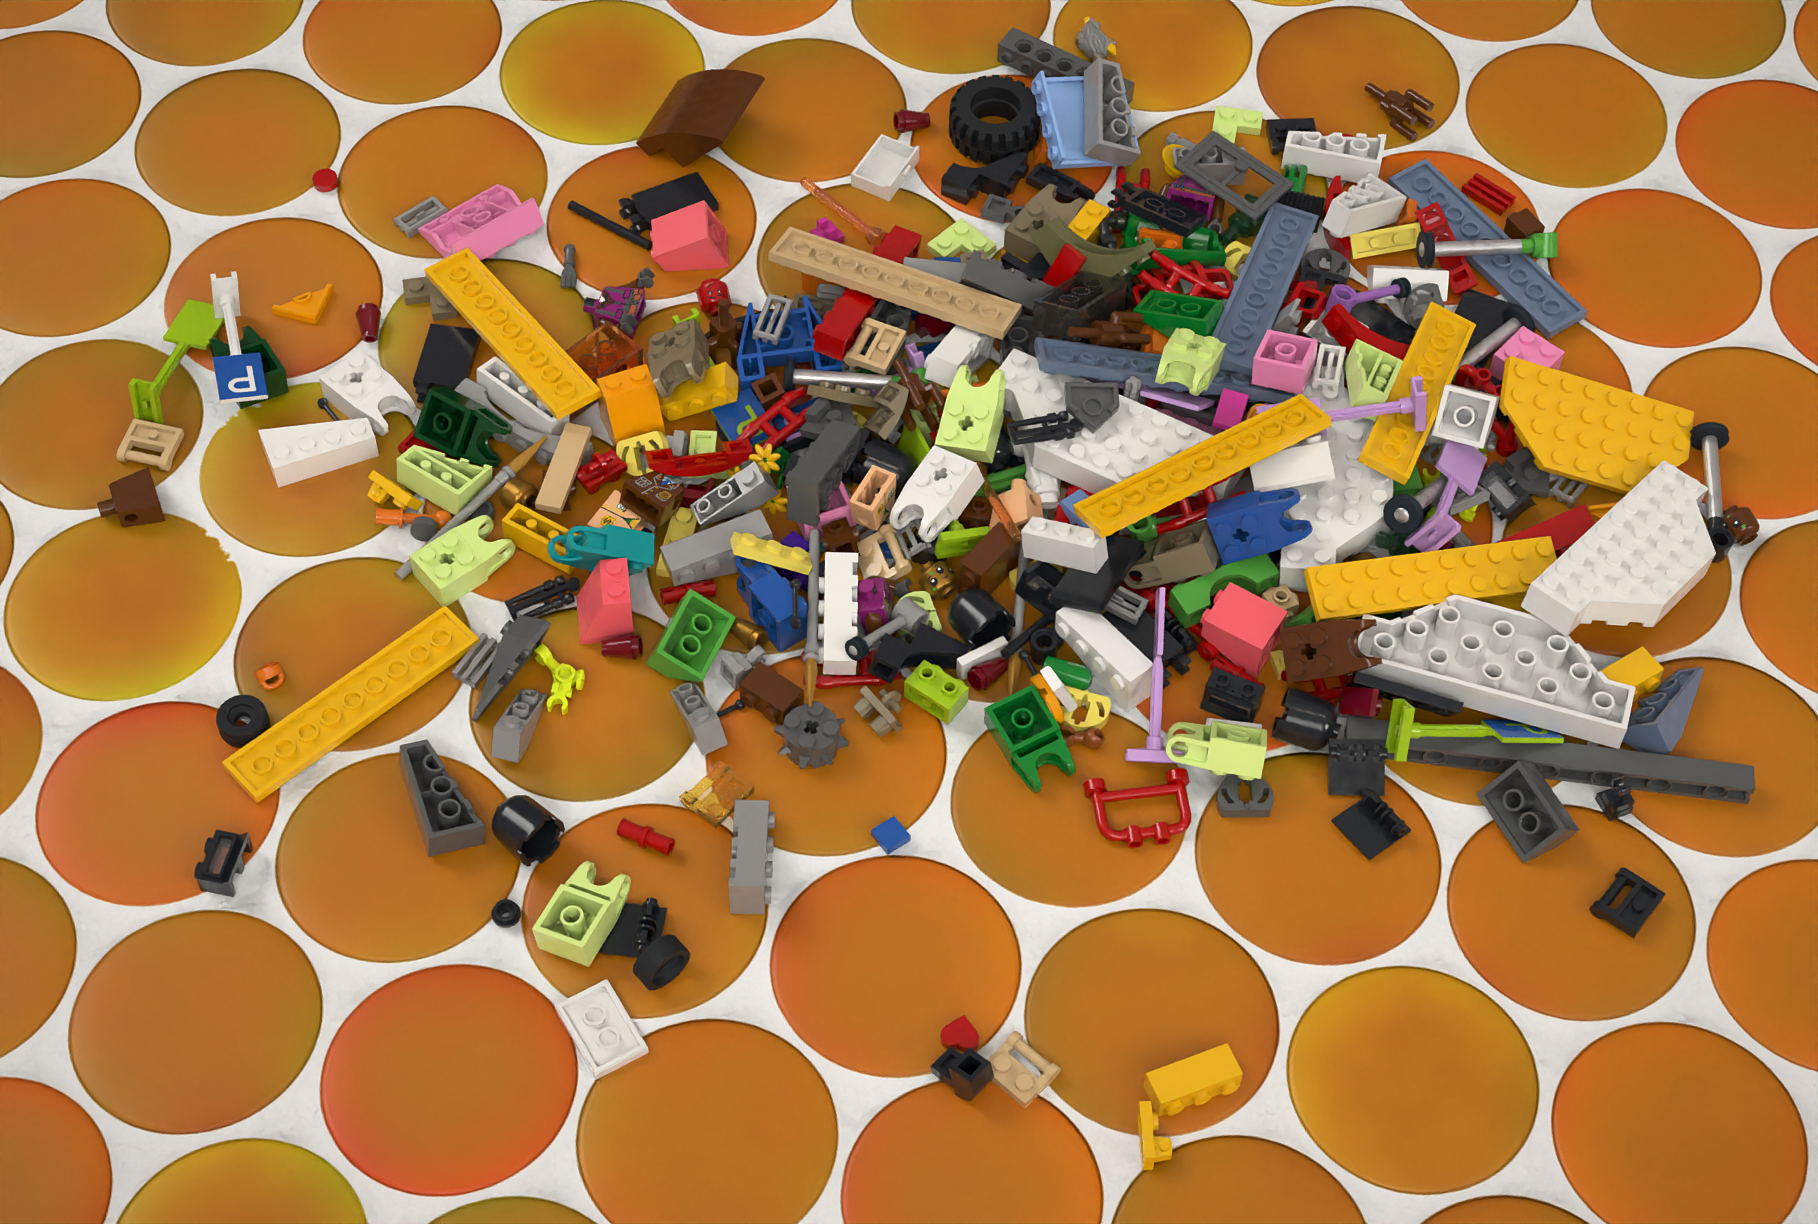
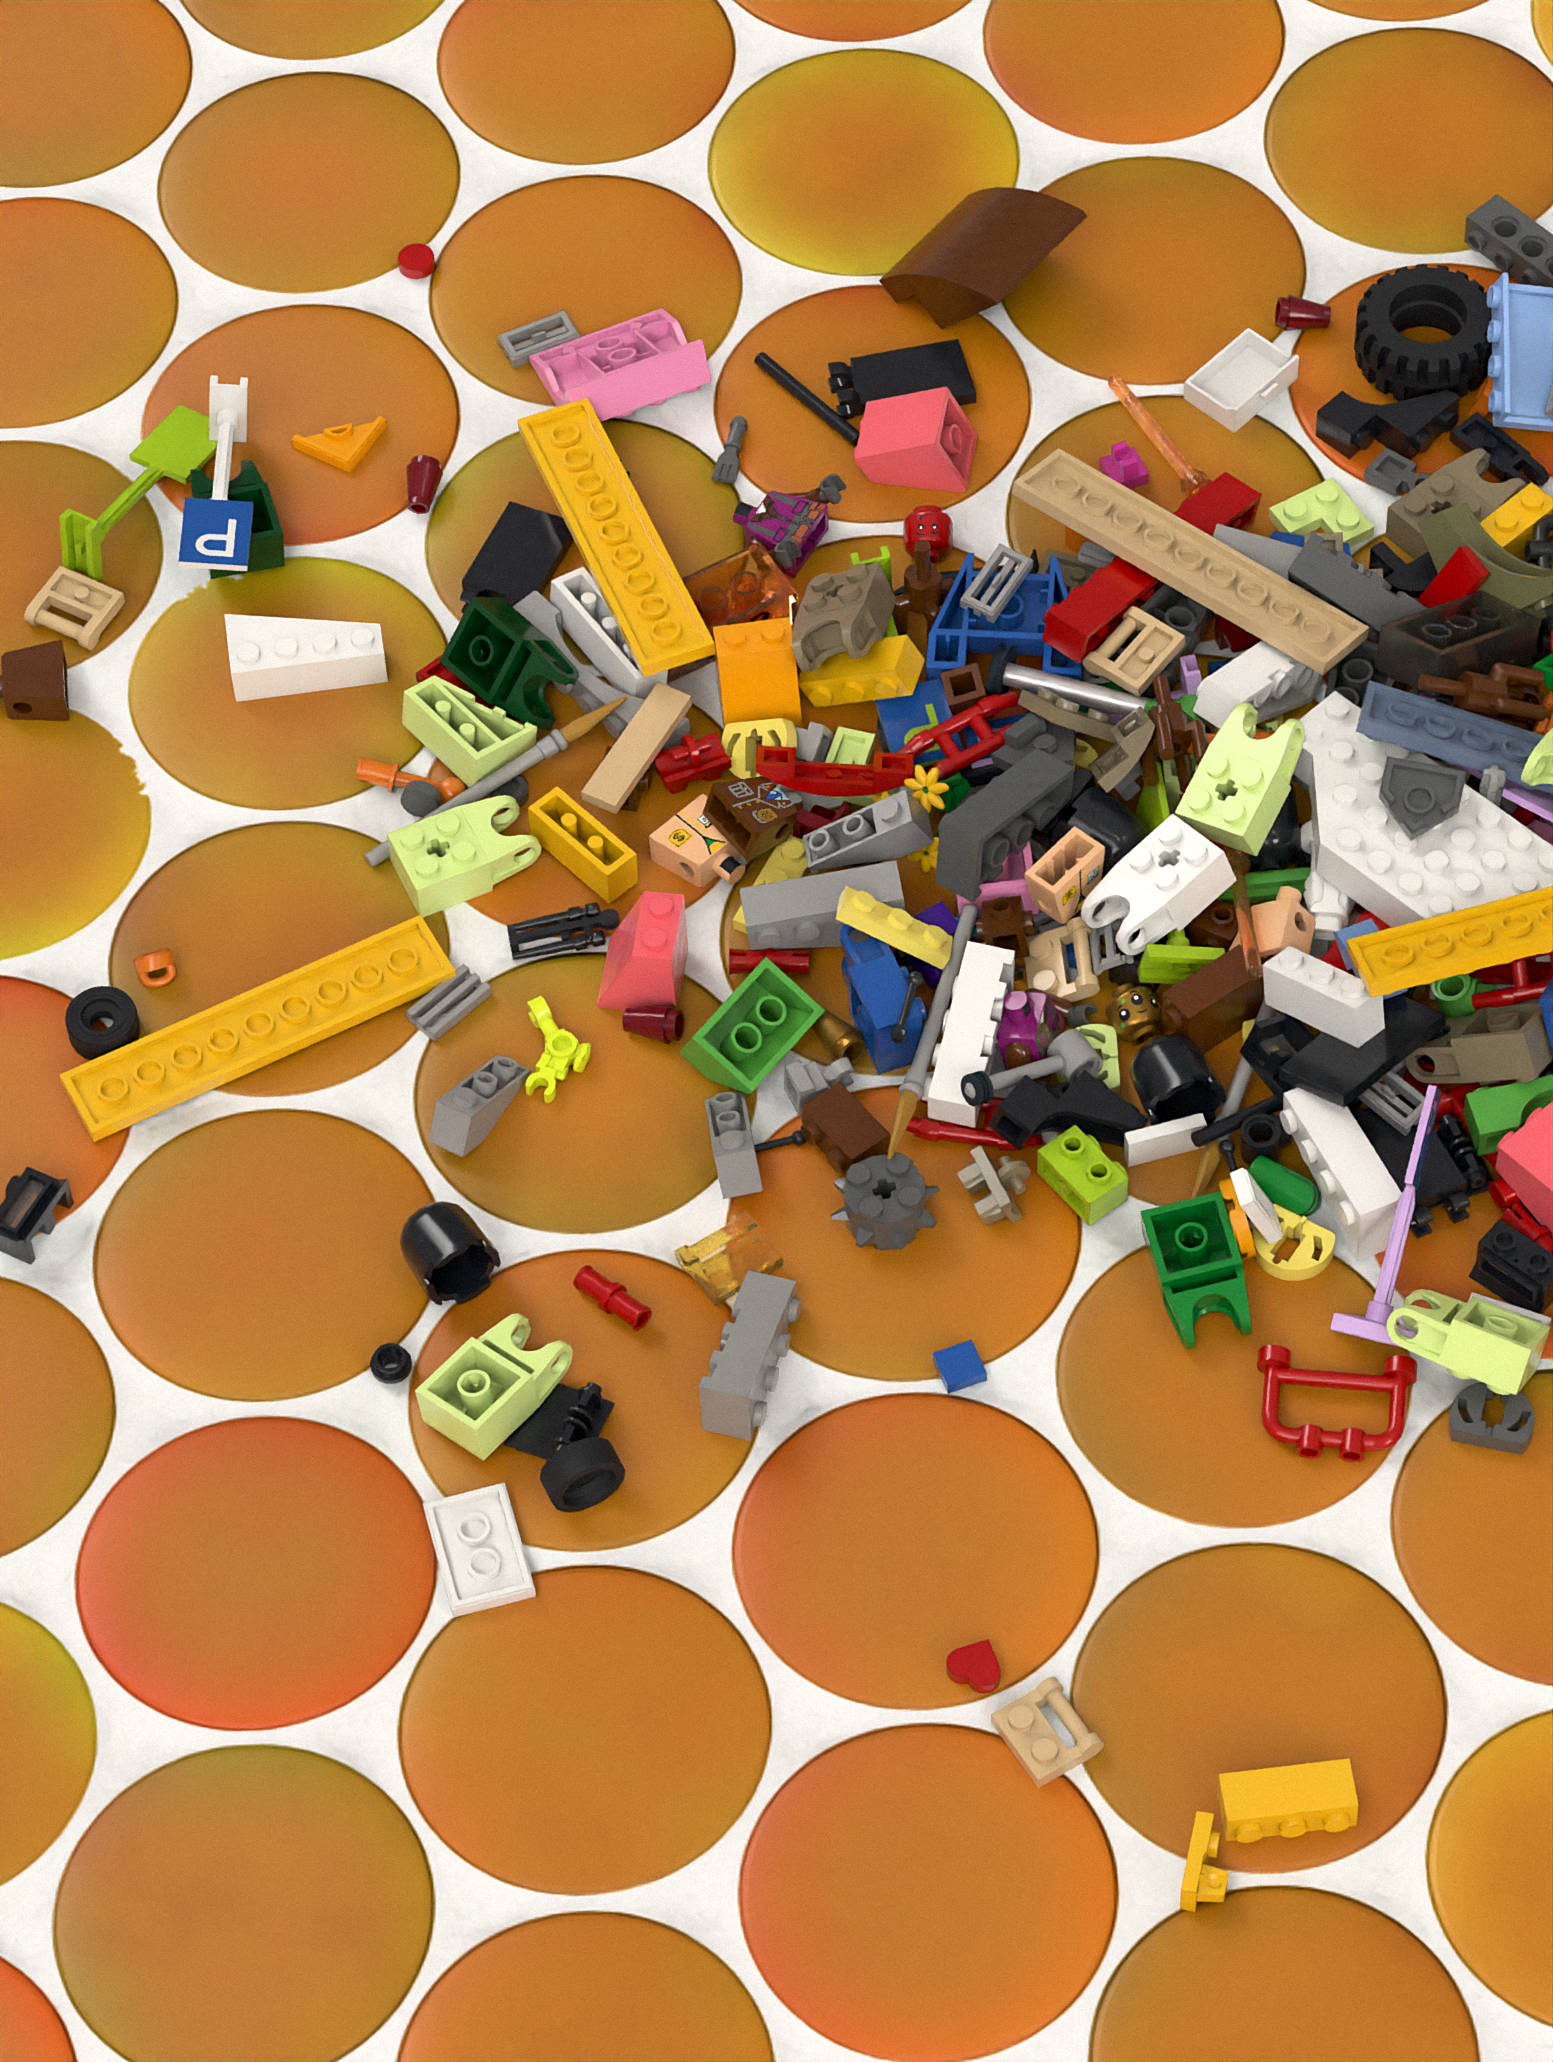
camera: 20 degrees right, 0 degrees up
black hinge [317,398,340,421] -> none
white brick [319,349,416,436] -> none
yellow hinge [367,470,423,511] -> none
dark grey wedge [399,739,485,857] -> none
dark tan plate [402,277,458,321] -> none
dark grey wedge [472,615,551,722] -> none
pearl gold head [500,477,539,511] -> none
teal brick [547,524,655,576] -> none
black brick [930,1047,994,1101] -> none
dark red cone [967,656,1008,691] -> none
black piece [1007,411,1083,445] -> none
dark orange arm [1061,726,1104,749] -> none

